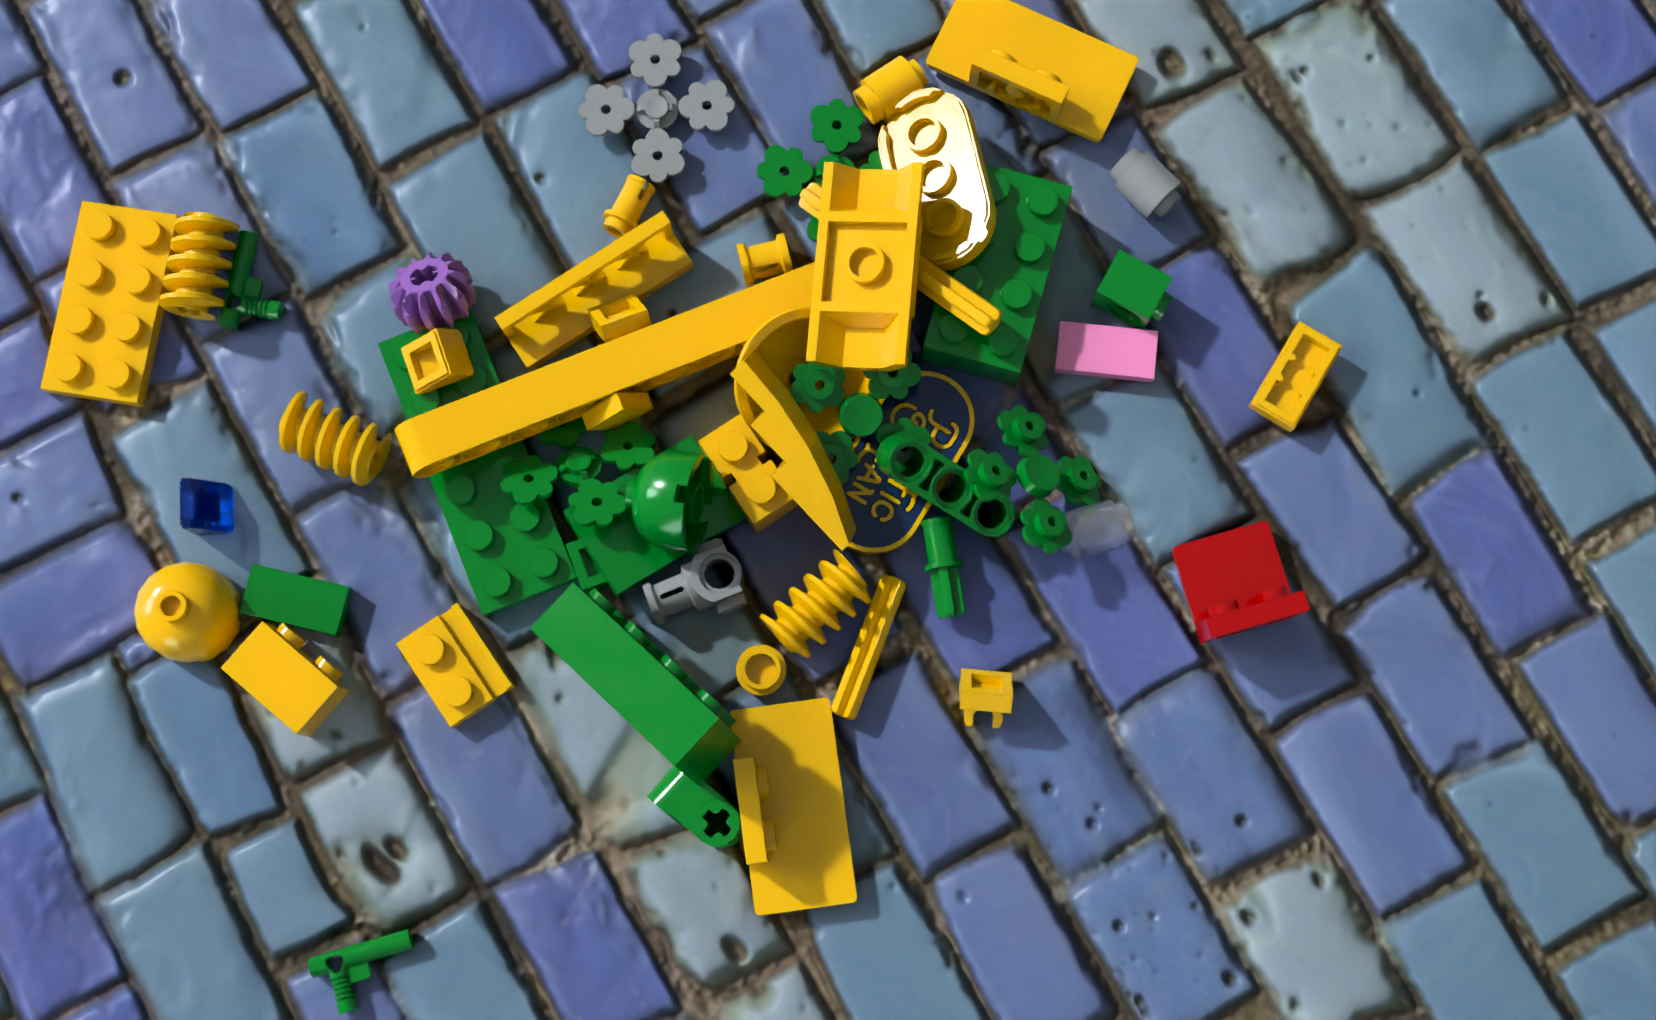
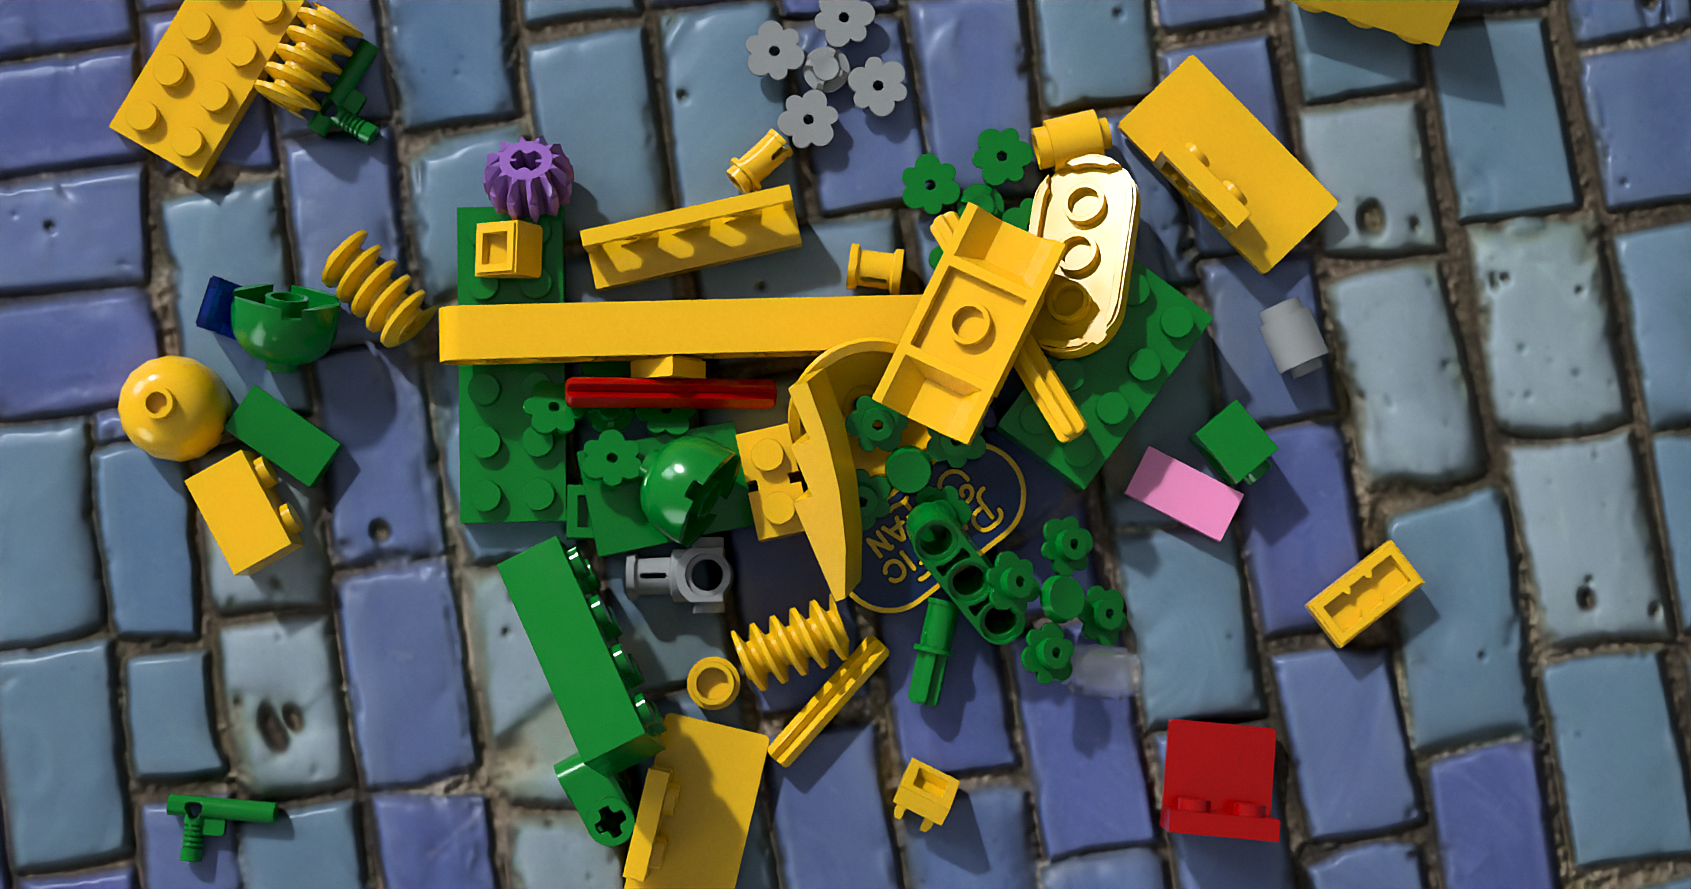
camera: 25 degrees right, 5 degrees up
yellow plate [396,603,515,728] -> none
yellow plate [587,293,652,343] -> none
none -> green cylinder [231,284,341,373]
none -> red axle [565,377,777,409]

